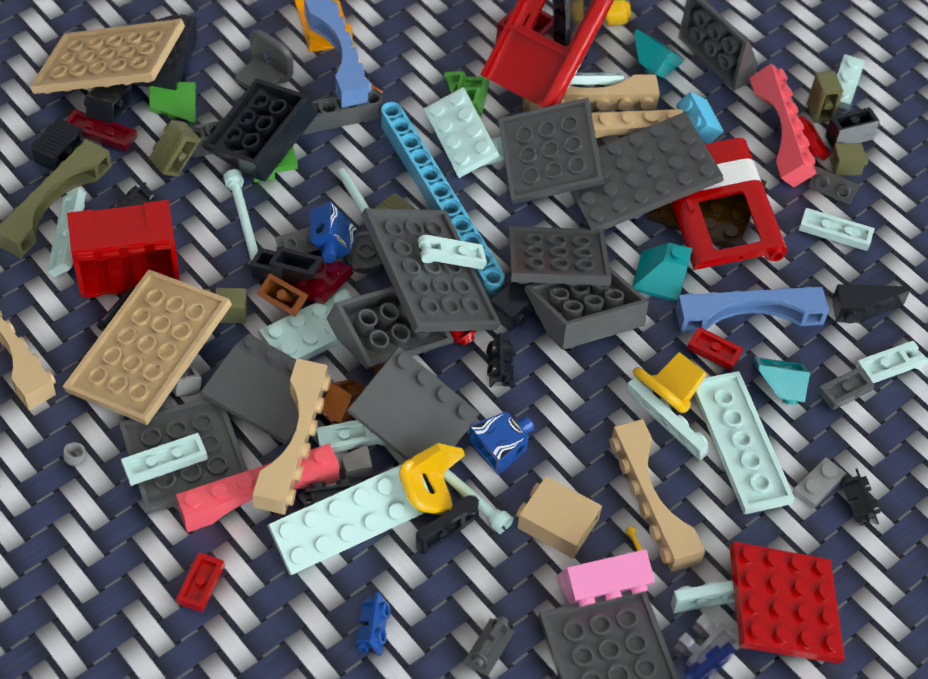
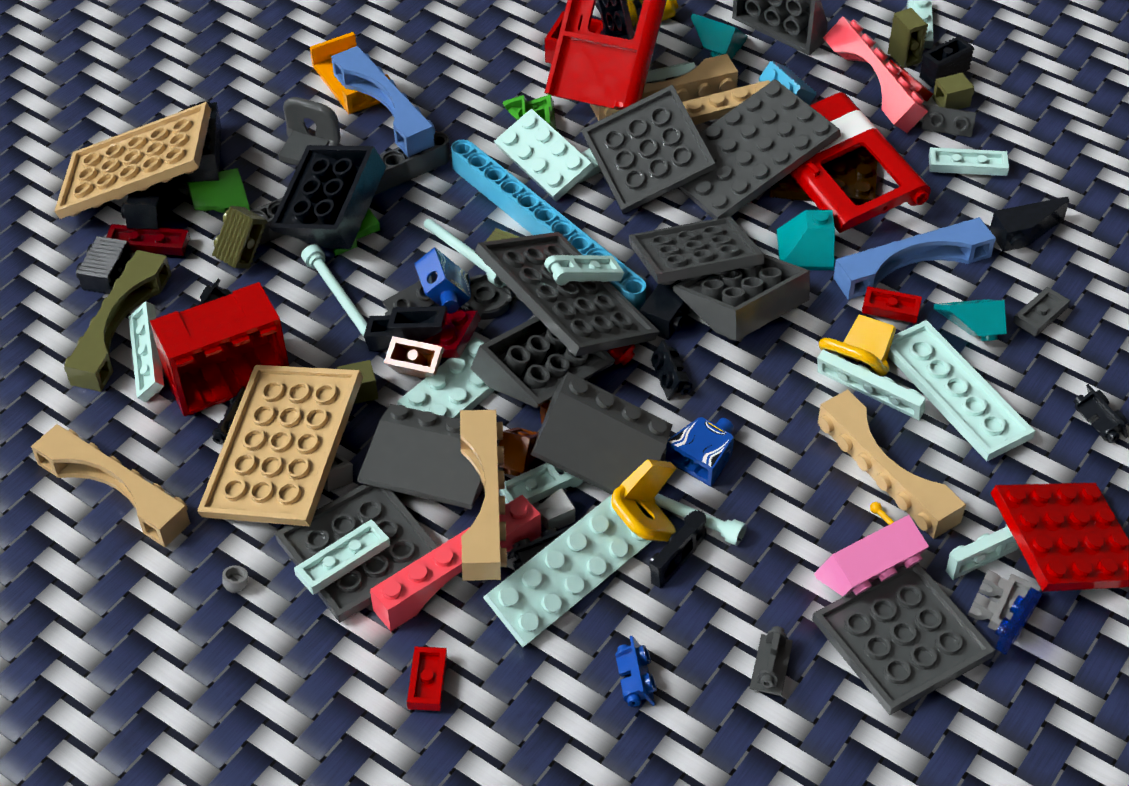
camera: 10 degrees left, 5 degrees down
tan brick [516,476,602,559] -> none
light grey plate [792,457,847,510] -> none
light aqua plate [856,341,928,383] -> none

